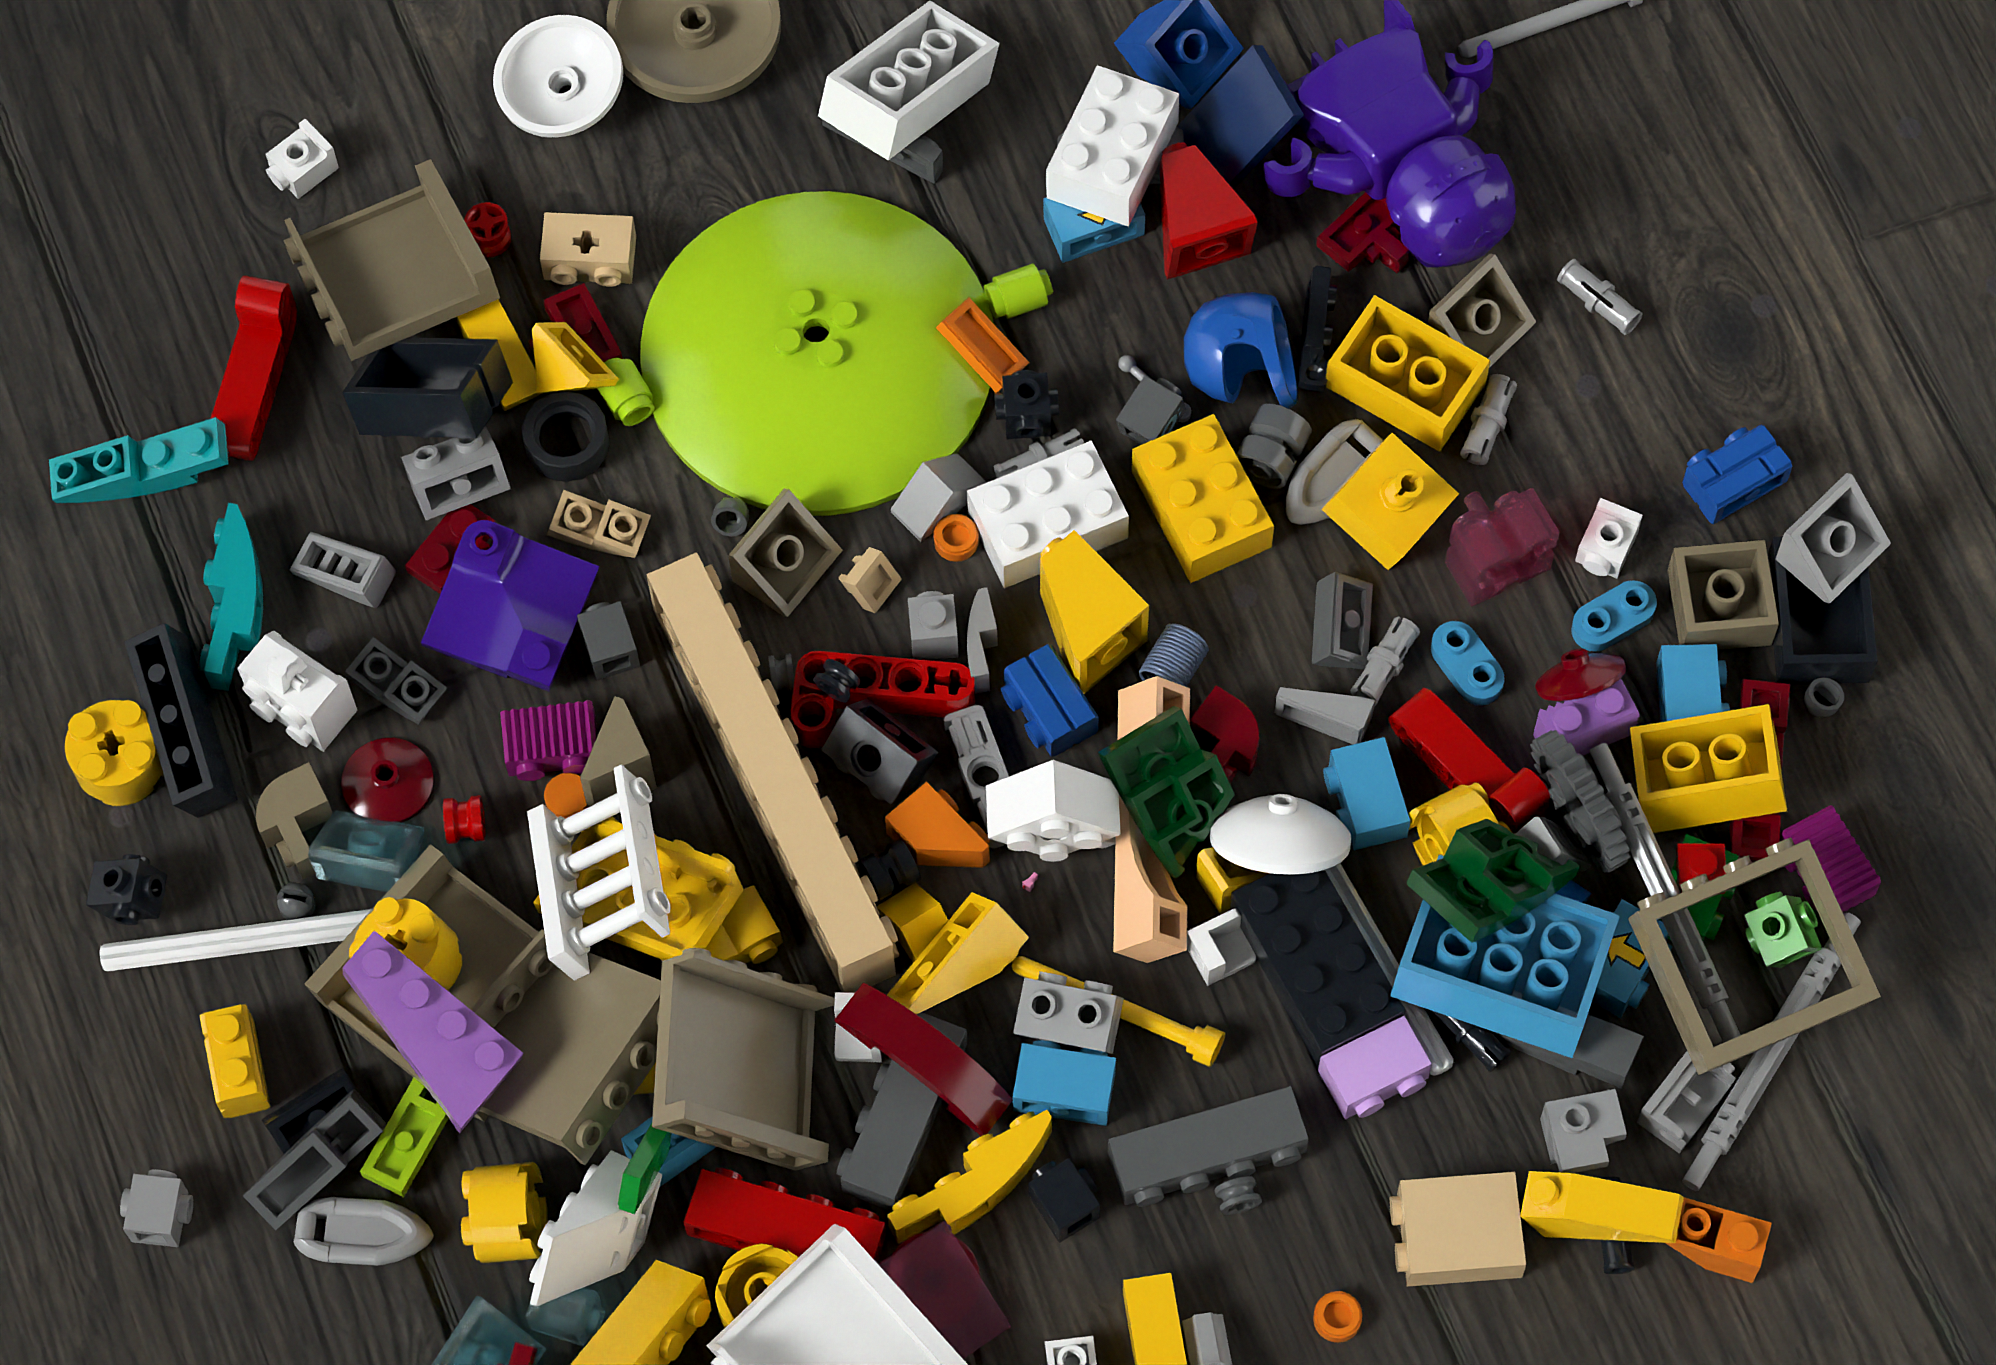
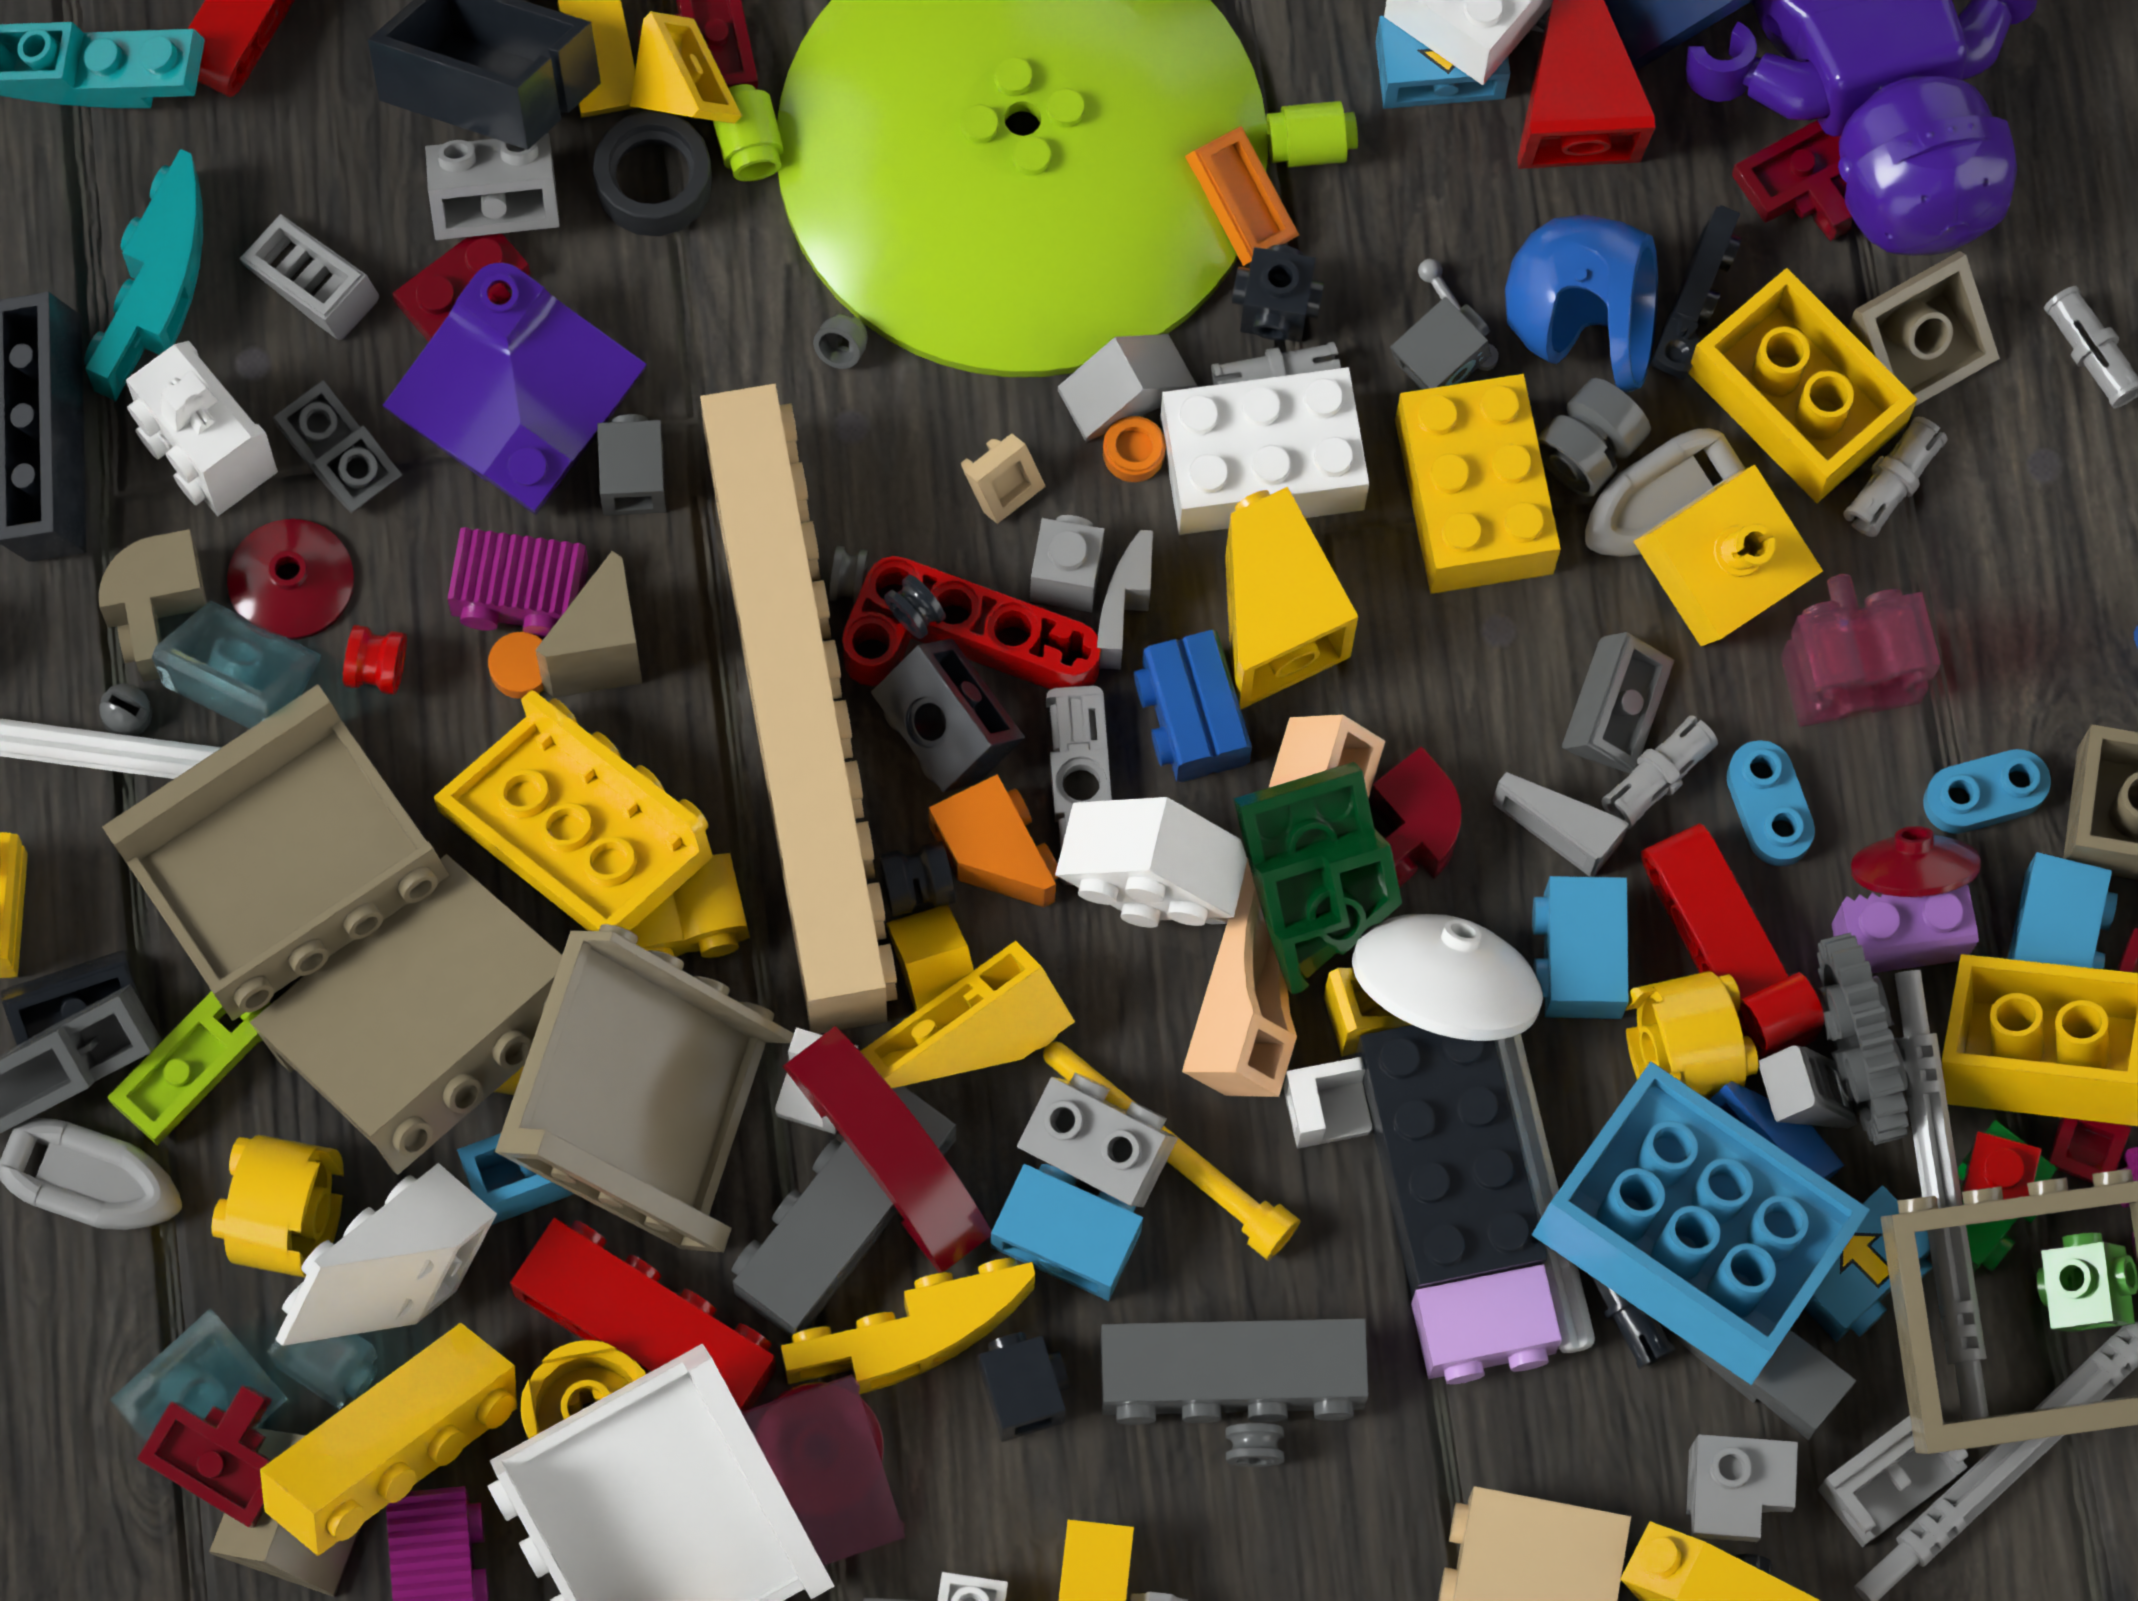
camera: 10 degrees right, 5 degrees up
medium lavender wedge [343,931,524,1133] -> none
yellow brick [349,897,462,991] -> none
white fence [527,764,671,981] -> none
tan slope [547,490,651,558] -> none
green tile [618,1123,672,1215] -> none
dark tan slope [728,488,843,617] -> none
bright pink piece [1022,872,1038,892] -> none
sand blue piece [1139,623,1209,687] -> none
dark green slope [1406,819,1580,943] -> none
white brick [1575,498,1643,579] -> none

